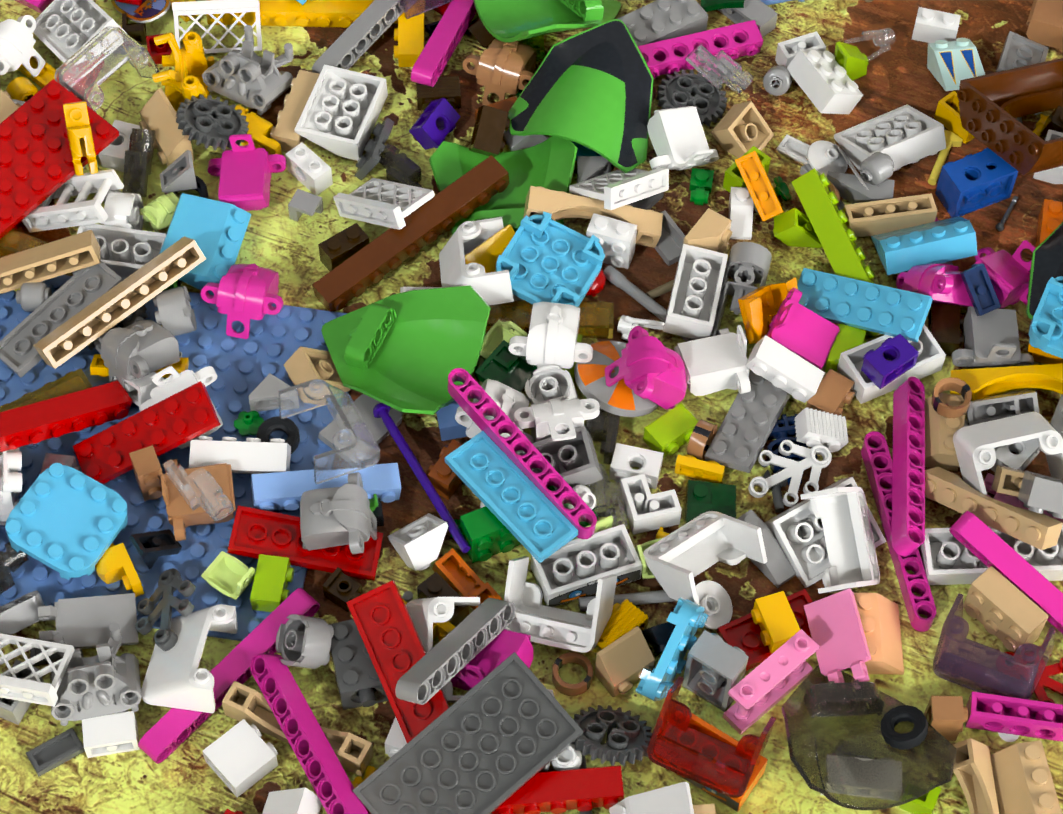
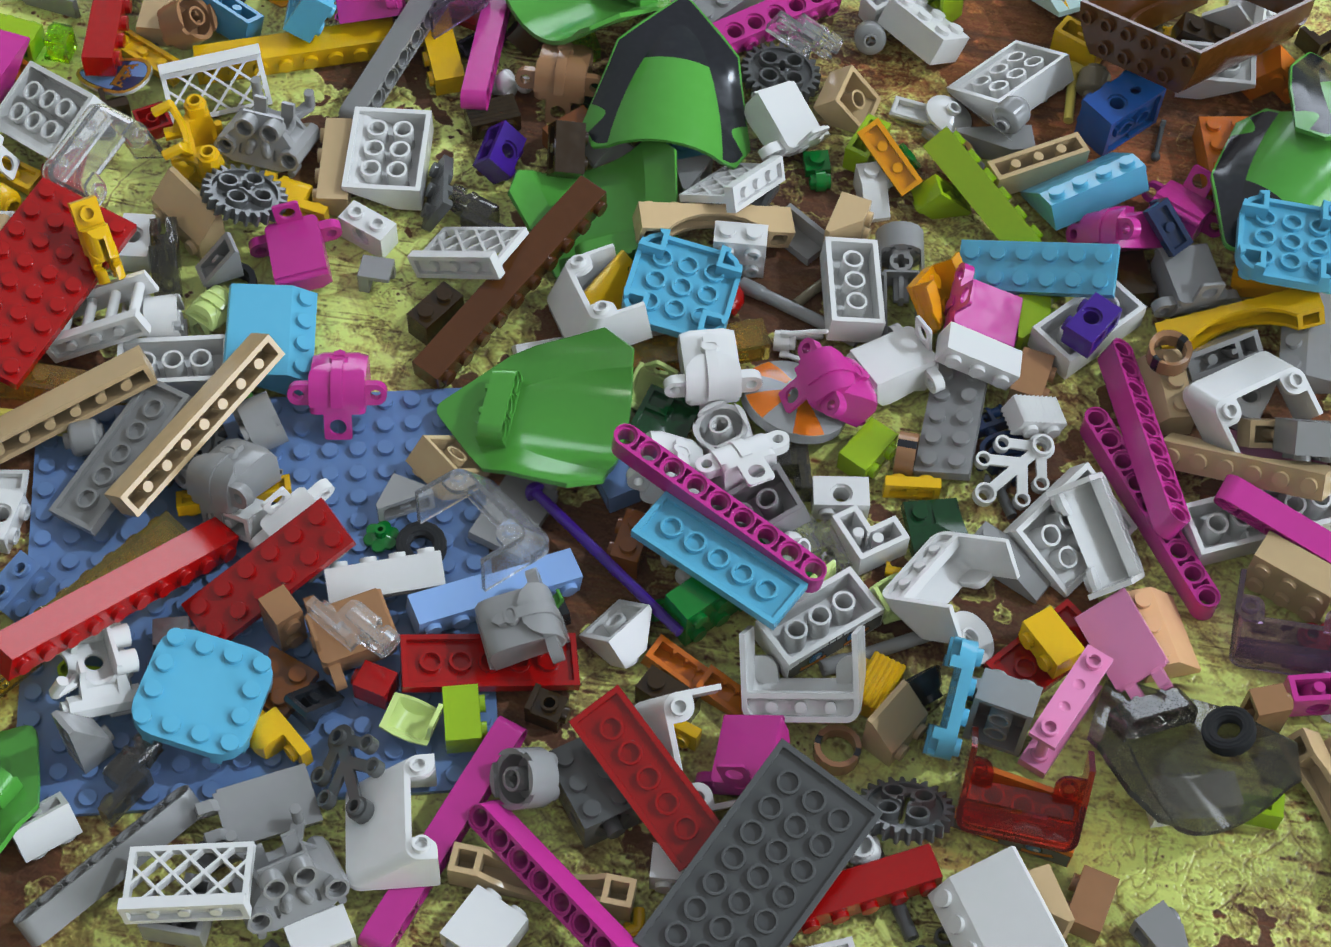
camera: 15 degrees left, 0 degrees up
light grey beam [395,598,515,705] -> none
none -> dark orange wing [262,646,319,719]
none -> red brick [350,660,400,710]
none -> white animal [492,69,533,96]
none -> dark tan head [1075,63,1111,99]

